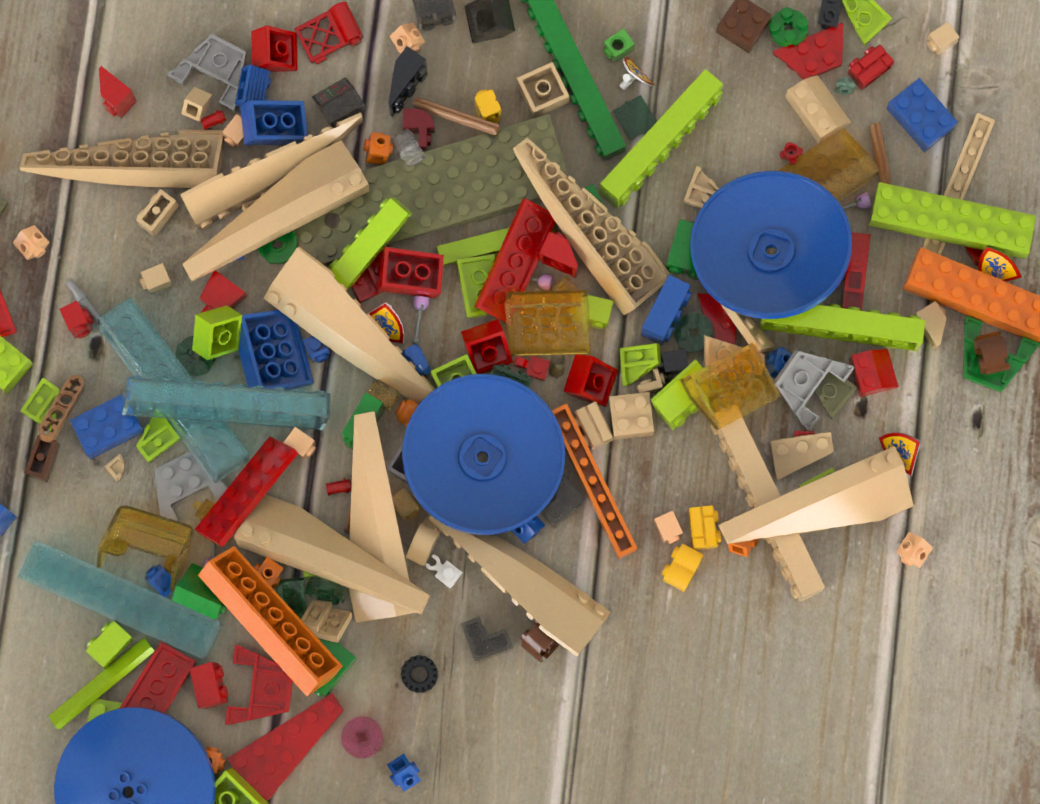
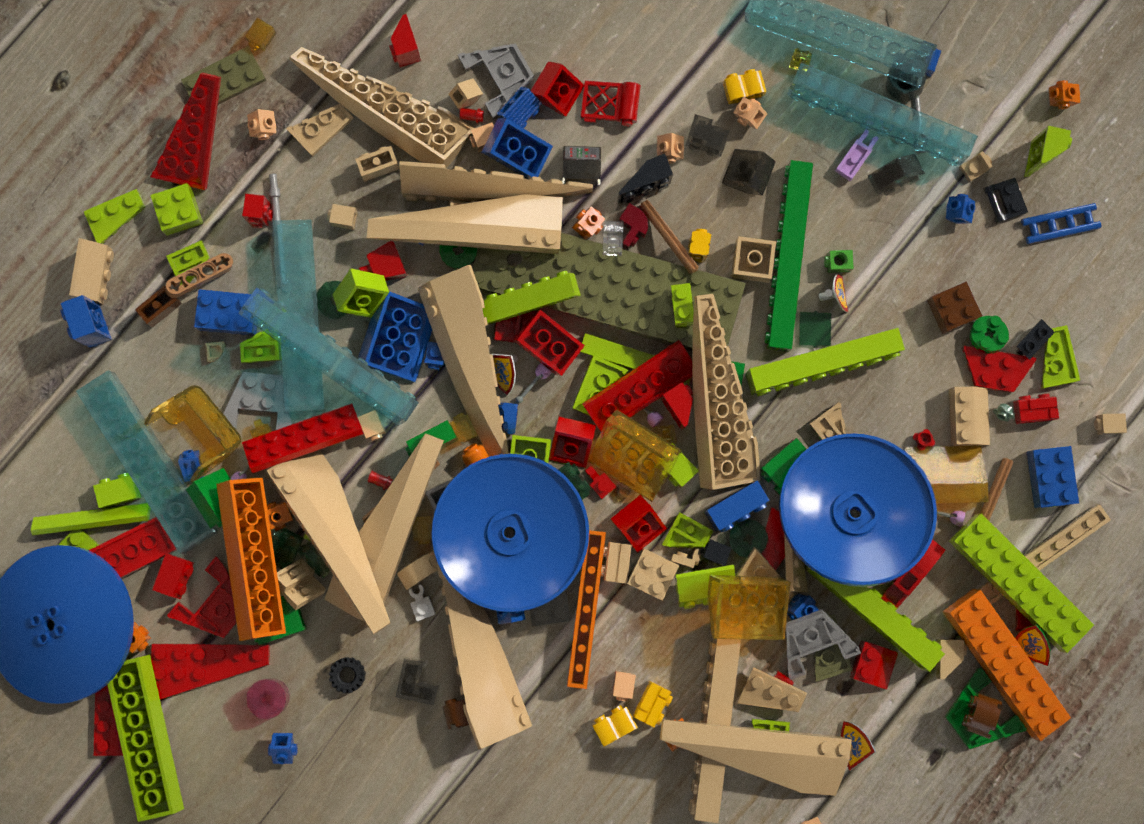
camera: 25 degrees right, 5 degrees up
none -> tan wing [286,104,354,157]
none -> lime brick [671,283,694,328]

